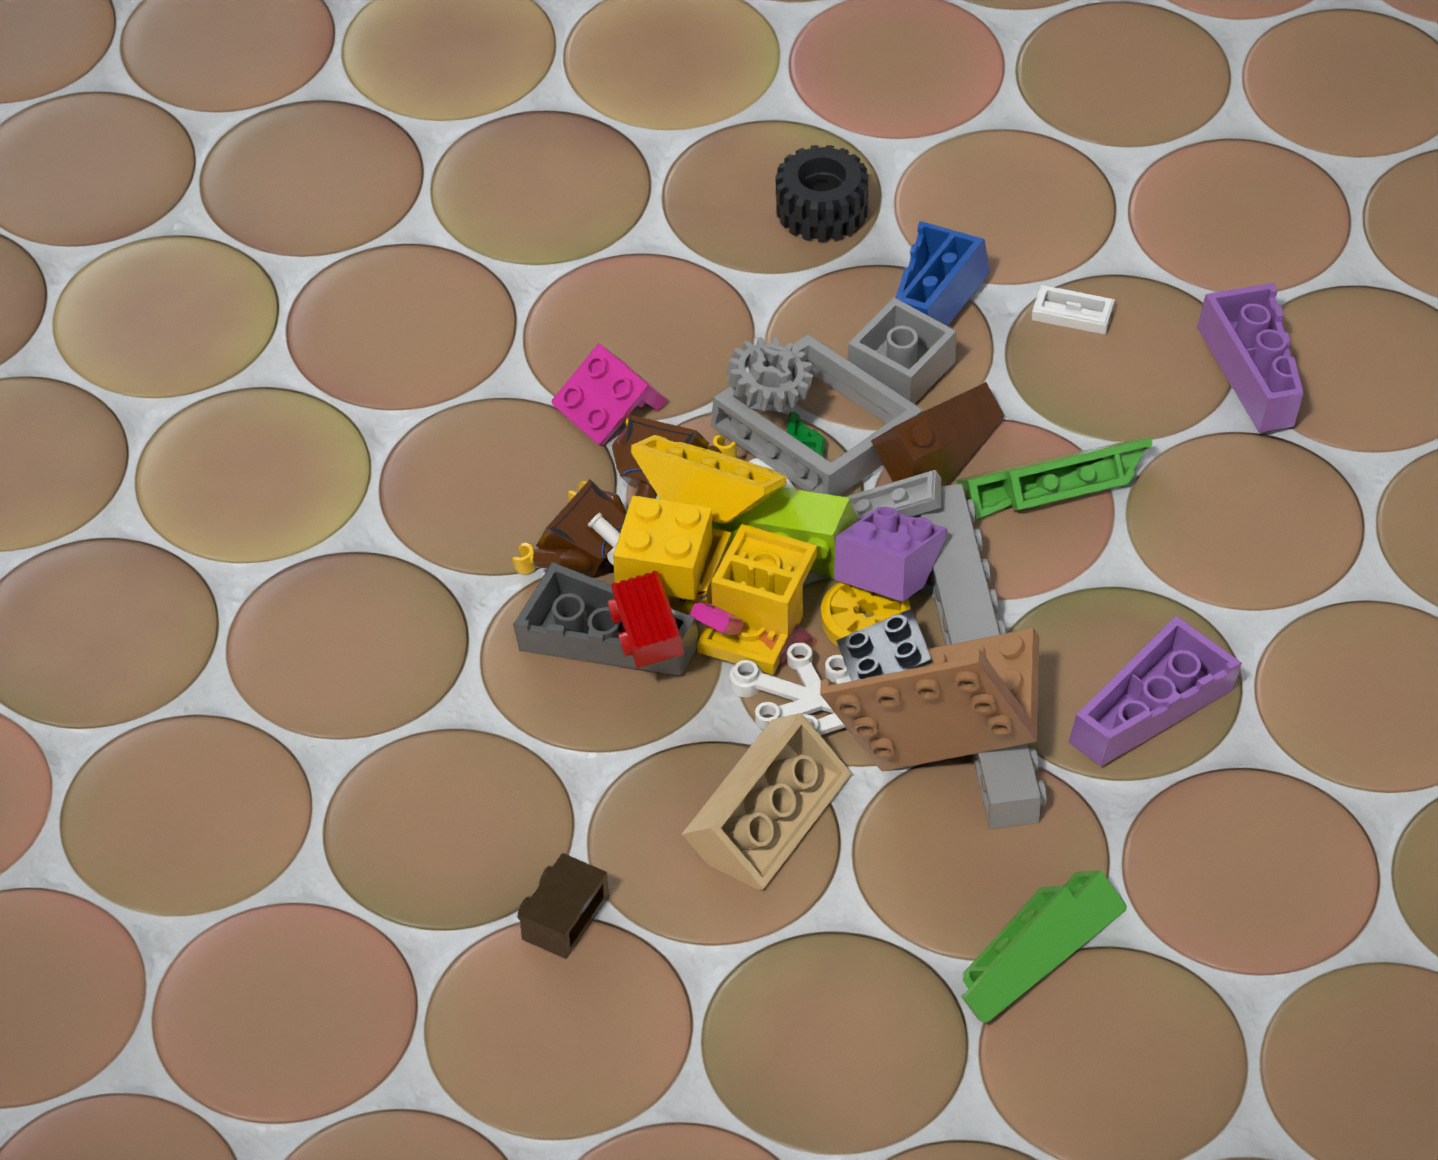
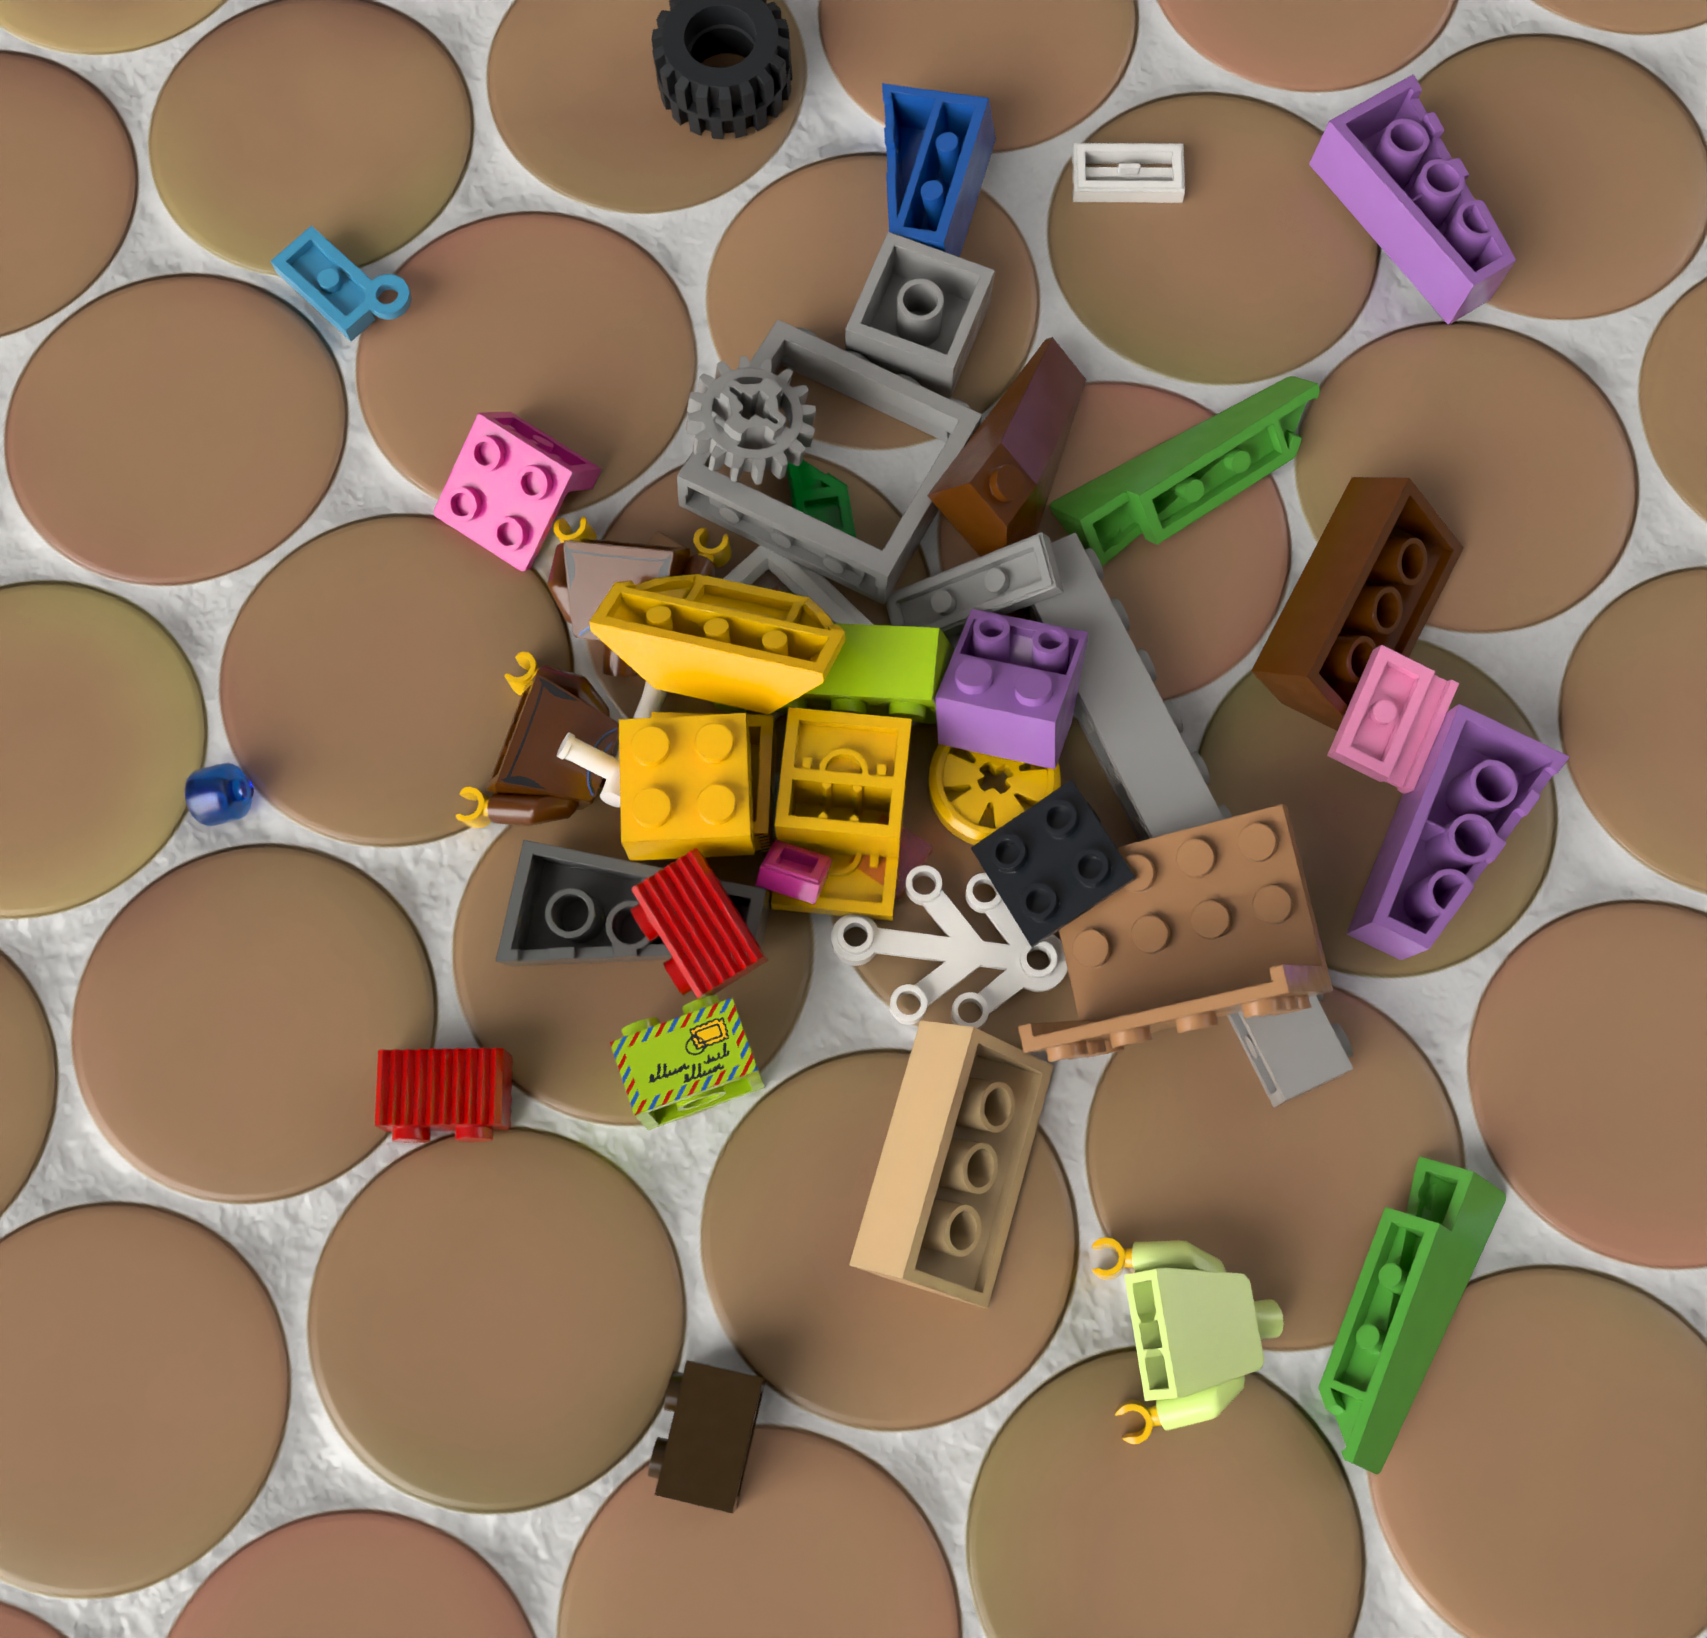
camera: 15 degrees left, 25 degrees up
none -> clear blue piece [184,762,254,827]
none -> dark azure hinge [270,225,412,341]
none -> red brick [375,1047,513,1143]
none -> lime brick [610,995,765,1131]
none -> yellowish green torso [1091,1237,1284,1444]
none -> reddish brown slope [1251,477,1463,731]
none -> bright pink plate [1327,645,1459,794]

